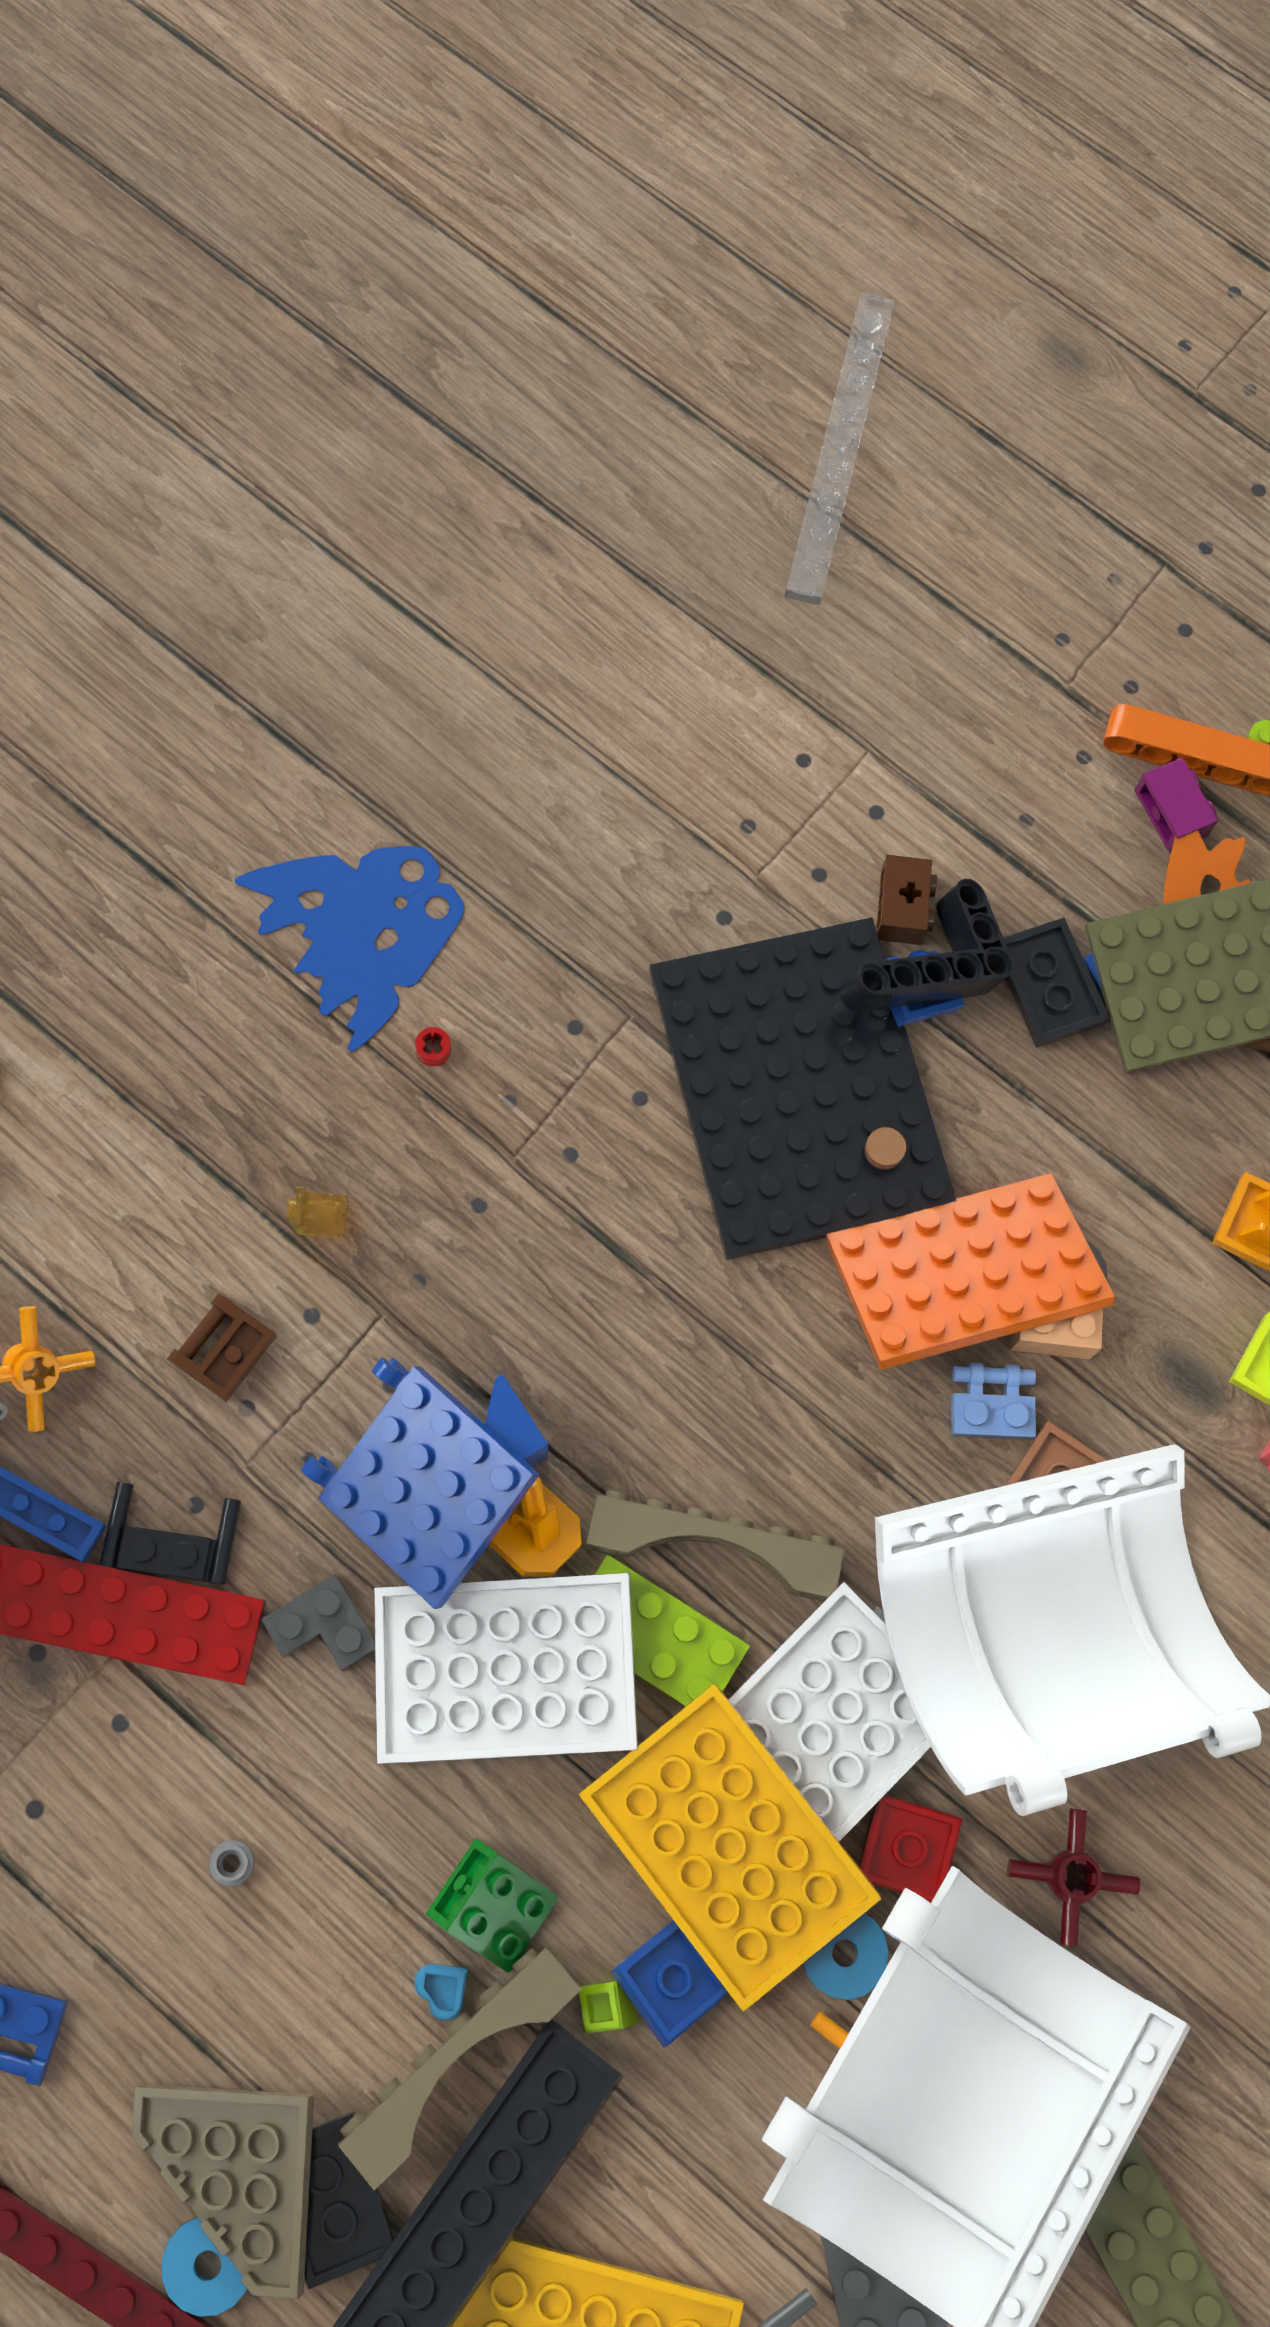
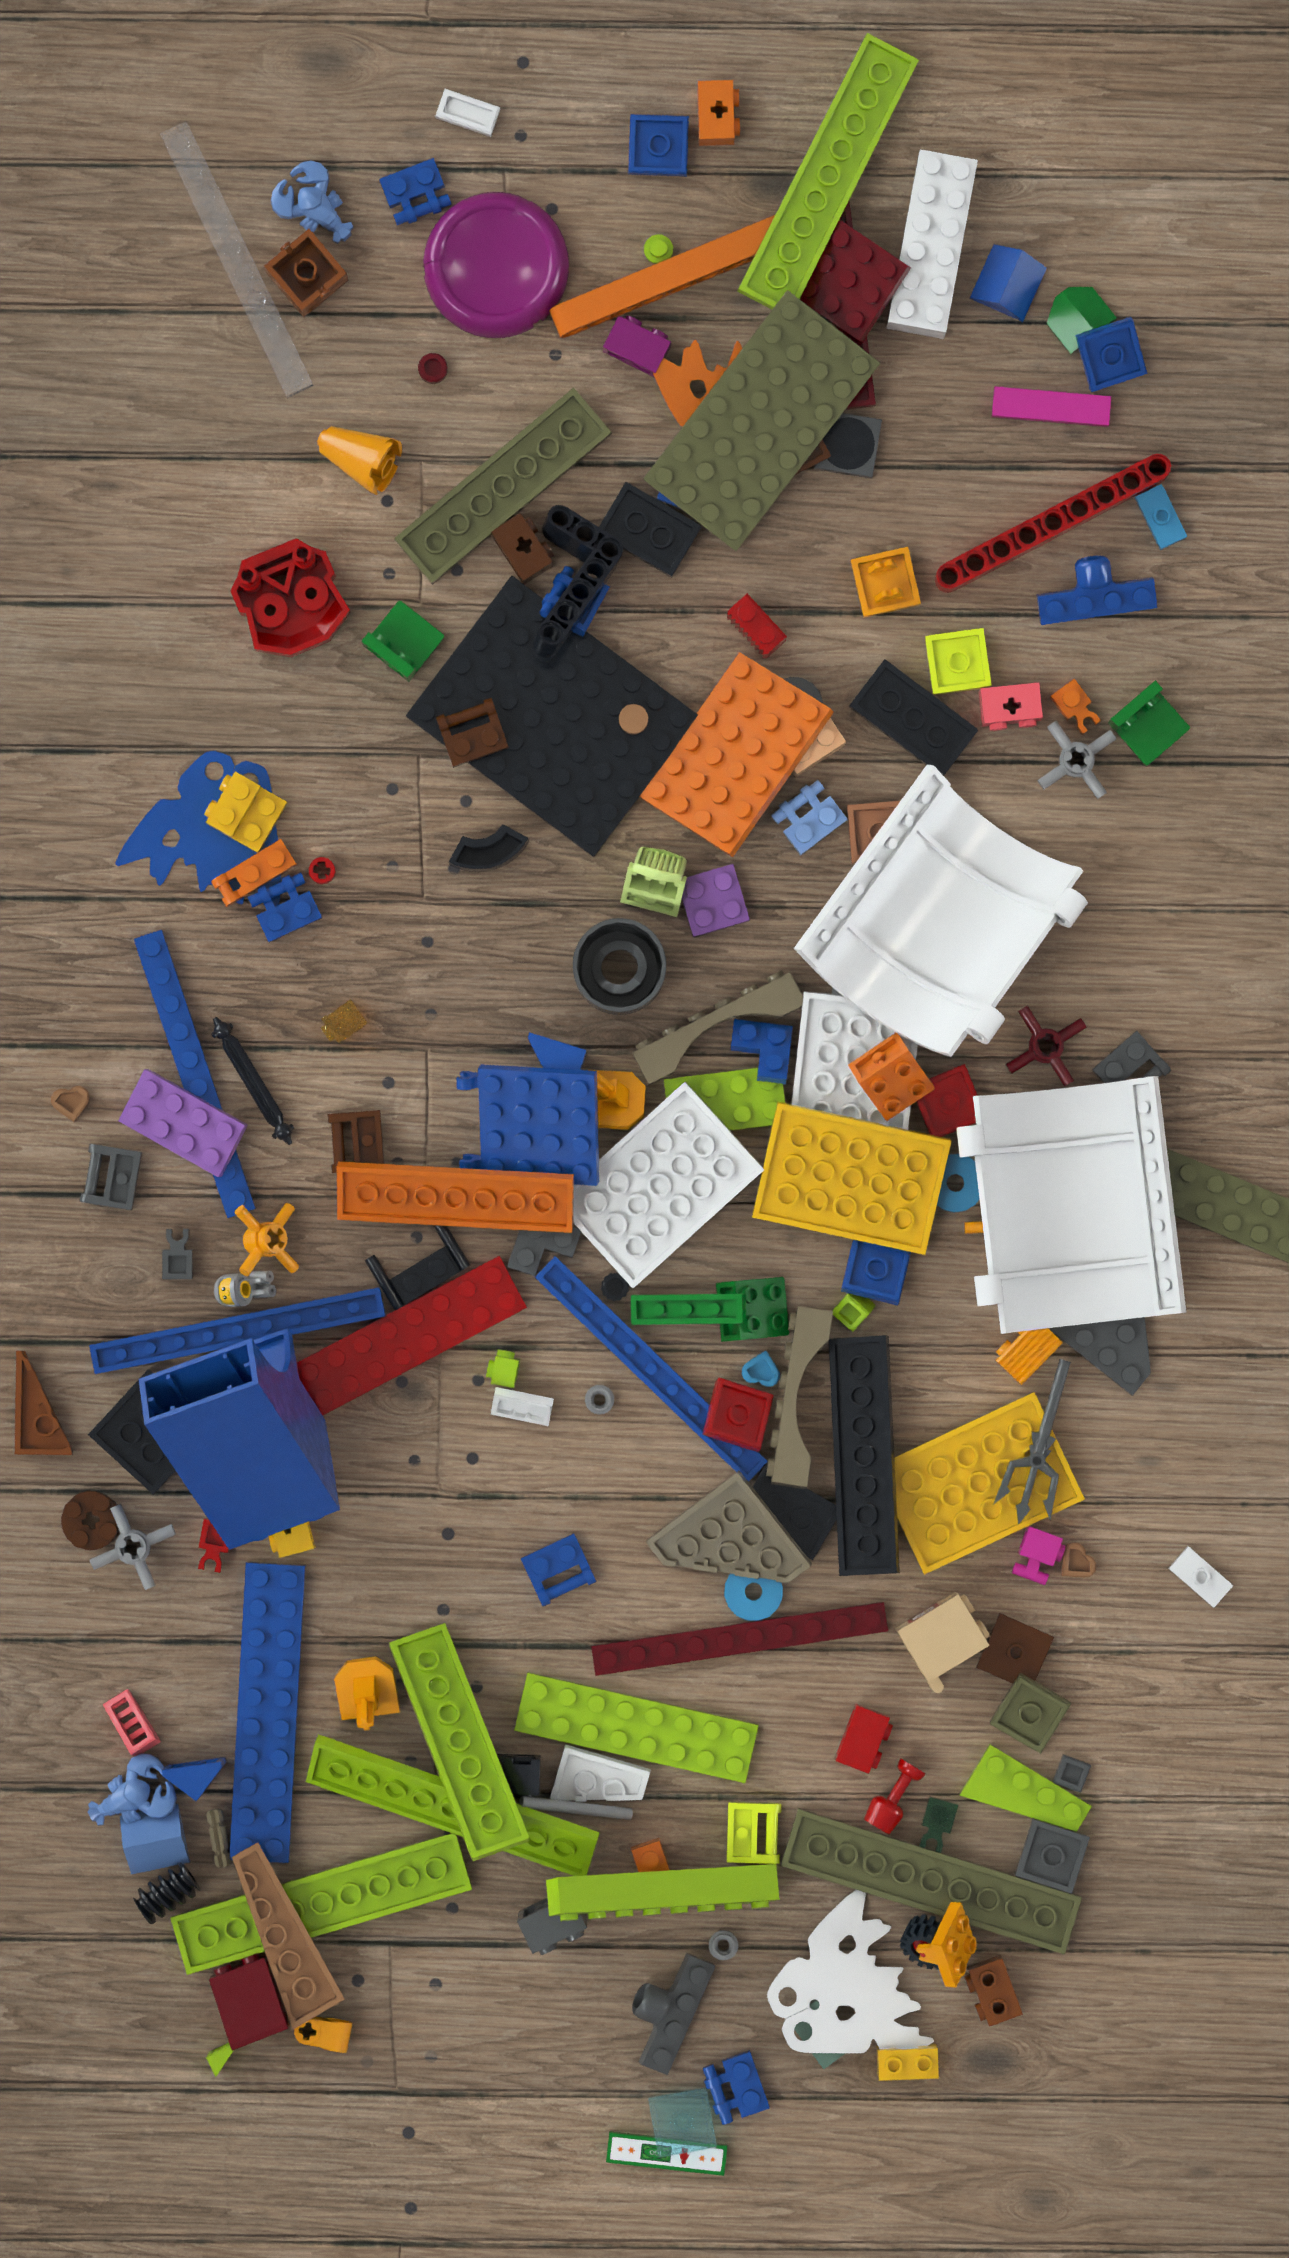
camera: 35 degrees left, 15 degrees up
none -> medium lavender plate [118,1069,248,1177]
none -> blue plate [134,930,256,1218]
none -> yellow plate [204,771,288,853]
none -> orange plate [211,839,297,907]
none -> black wheel [211,1017,294,1145]
none -> red brick [230,538,351,658]
none -> blue plate [248,872,322,943]
none -> dark orange brick [264,229,349,317]
none -> medium blue animal [271,160,354,244]
none -> light orange cone [317,426,402,495]
none -> orange plate [337,1161,574,1233]
none -> green bracket [361,601,444,682]
none -> blue plate [379,158,452,225]
none -> olive plate [394,387,612,585]
none -> dark red tile [418,353,448,384]
none -> magenta piece [423,192,569,338]
none -> white tile [435,89,500,137]
none -> reddish brown plate [436,698,509,768]
none -> black brick [449,824,529,872]
none -> lime plate [486,1349,521,1389]
none -> white plate [491,1387,554,1426]
none -> blue plate [535,1256,768,1482]
none -> dark grey piece [573,918,666,1015]
none -> black piece [601,1273,629,1301]
none -> yellowish green piece [620,847,687,917]
none -> green plate [631,1293,747,1325]
none -> medium lavender plate [682,864,750,938]
none -> red tile [702,1378,774,1452]
none -> red brick [727,593,787,659]
none -> blue plate [730,1019,793,1084]
none -> orange bracket [848,1033,935,1121]
none -> black plate [849,659,978,776]
none -> light orange brick [995,1328,1063,1385]
none -> dark grey plate [1092,1031,1172,1083]

